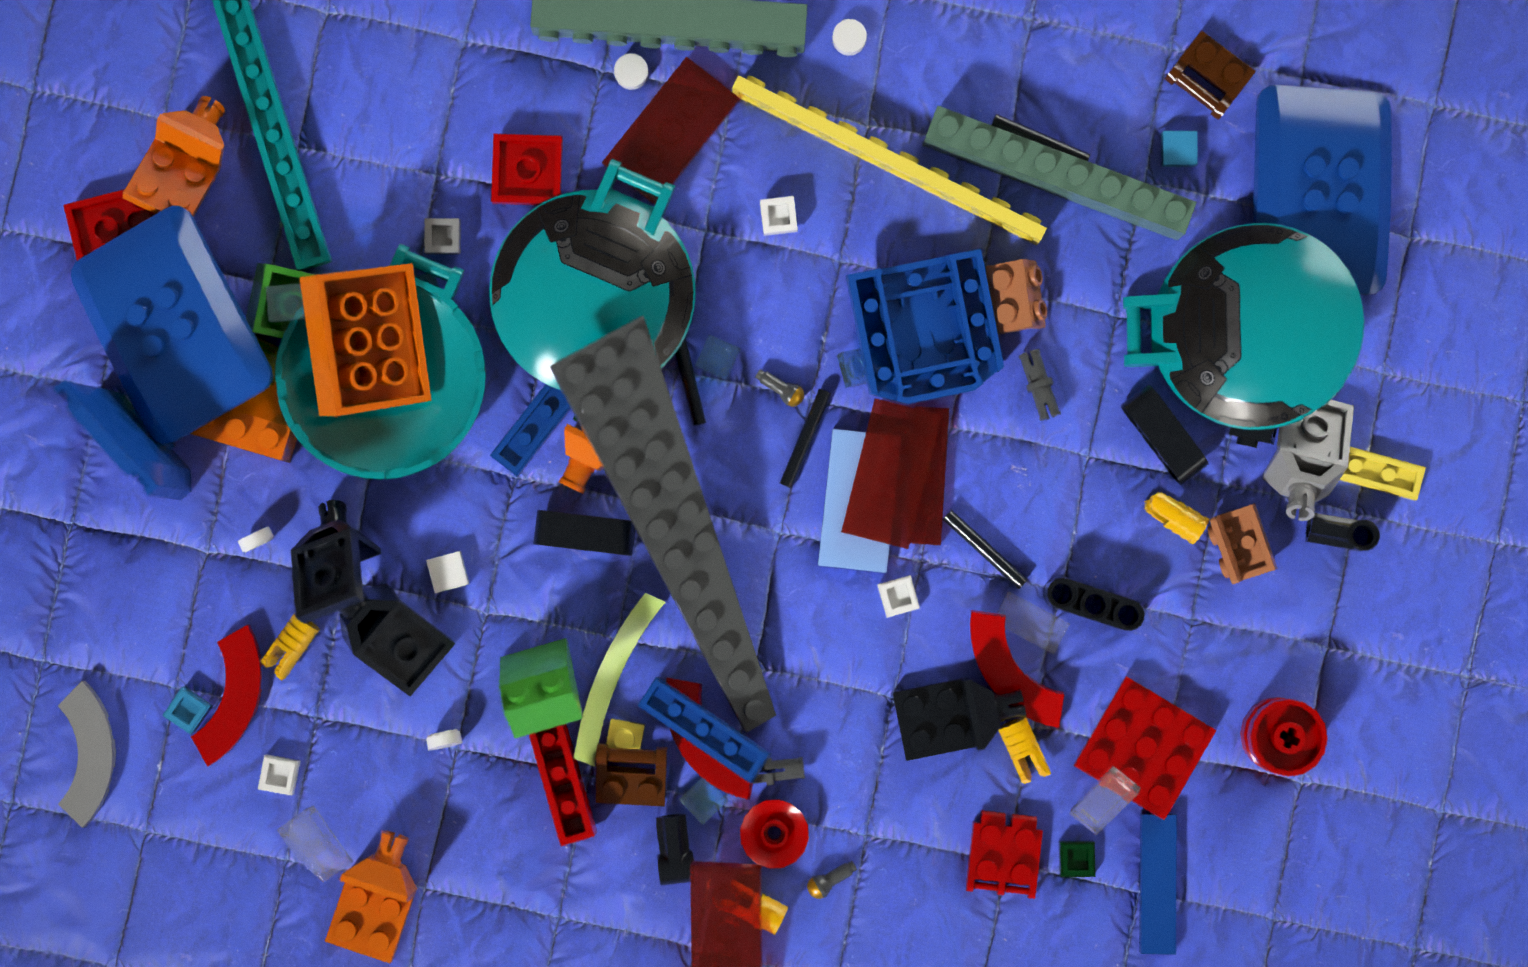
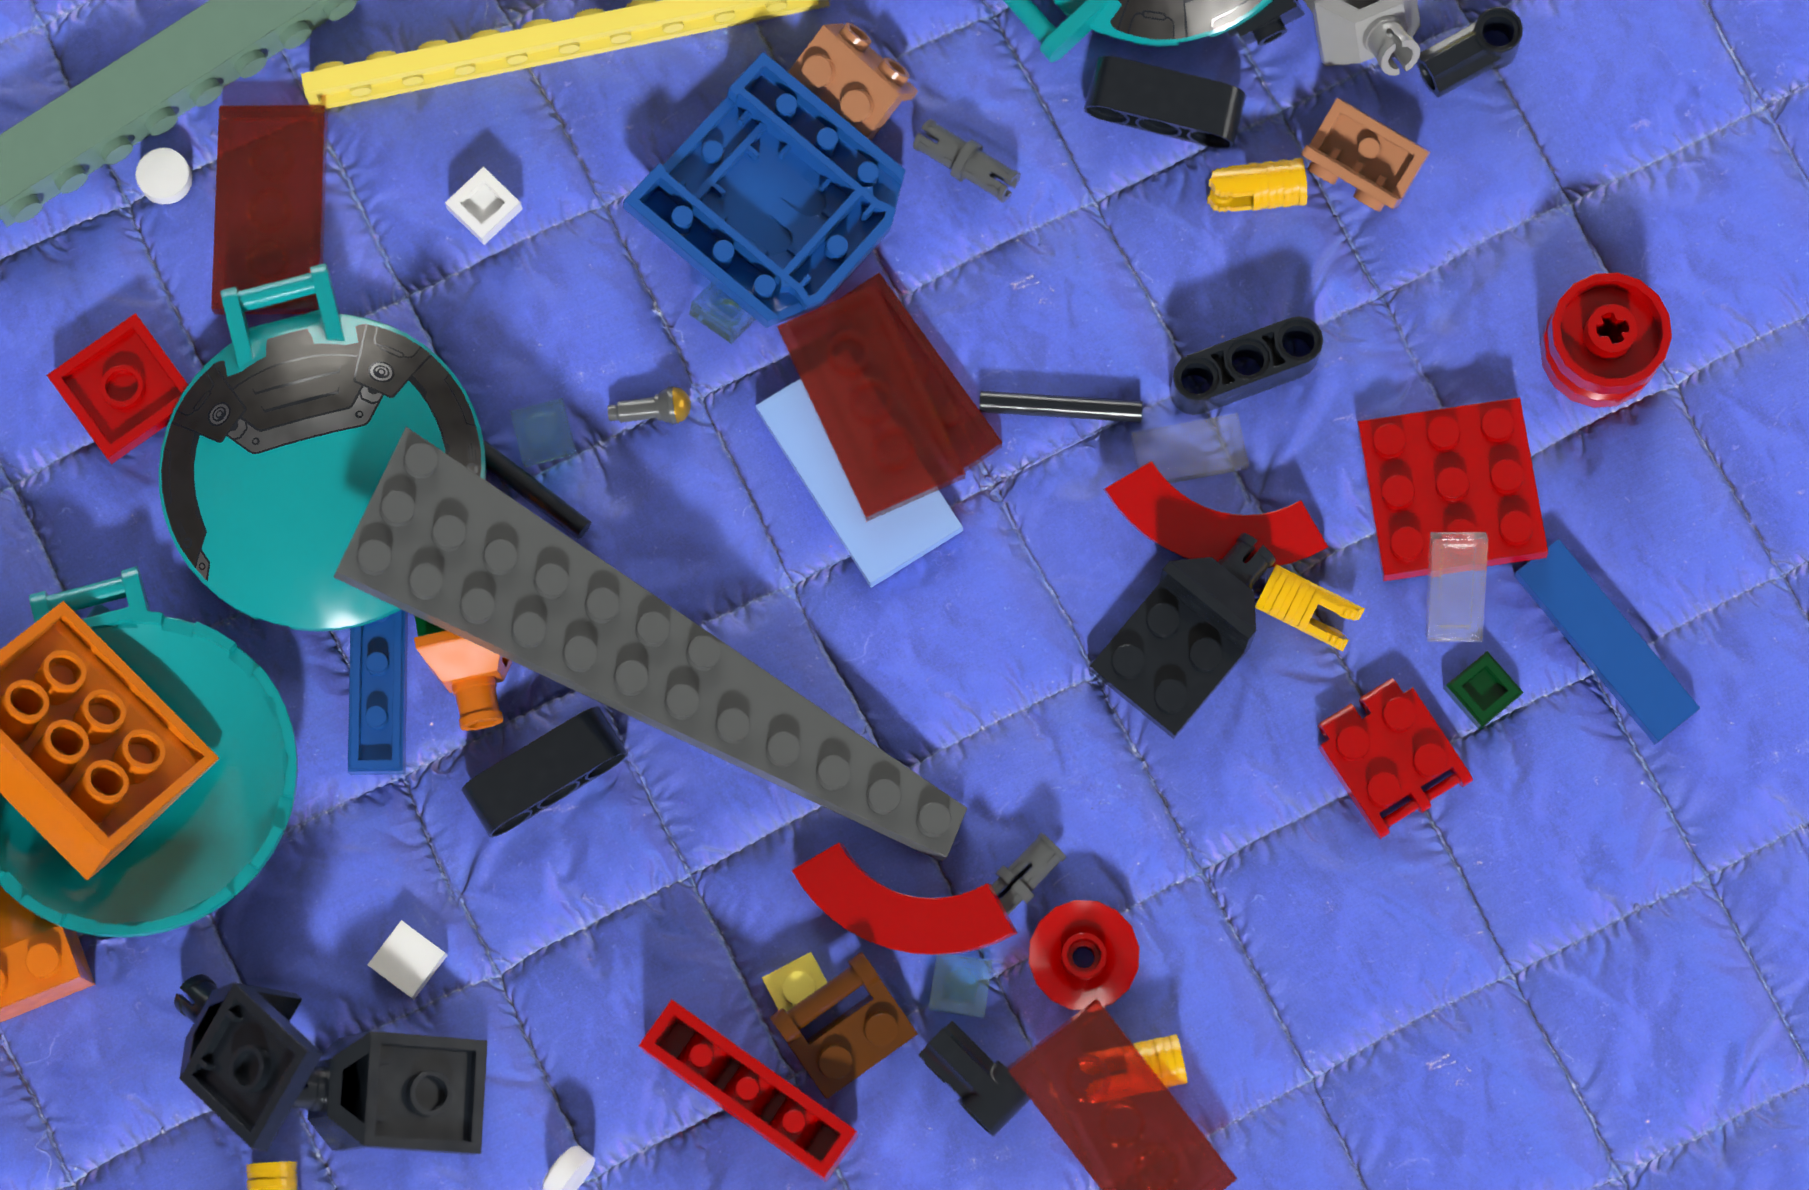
camera: 35 degrees left, 10 degrees down
white tile [237,526,274,553] -> none
light grey plate [424,218,461,255] -> none
bright green slope [499,638,583,738] -> none
yellowish green sticker [574,593,665,767] -> none
blue tile [637,677,771,783] -> none
black bar [780,389,831,489] -> none
dark grey piece [807,861,857,899] -> none
white tile [877,575,920,618] -> none

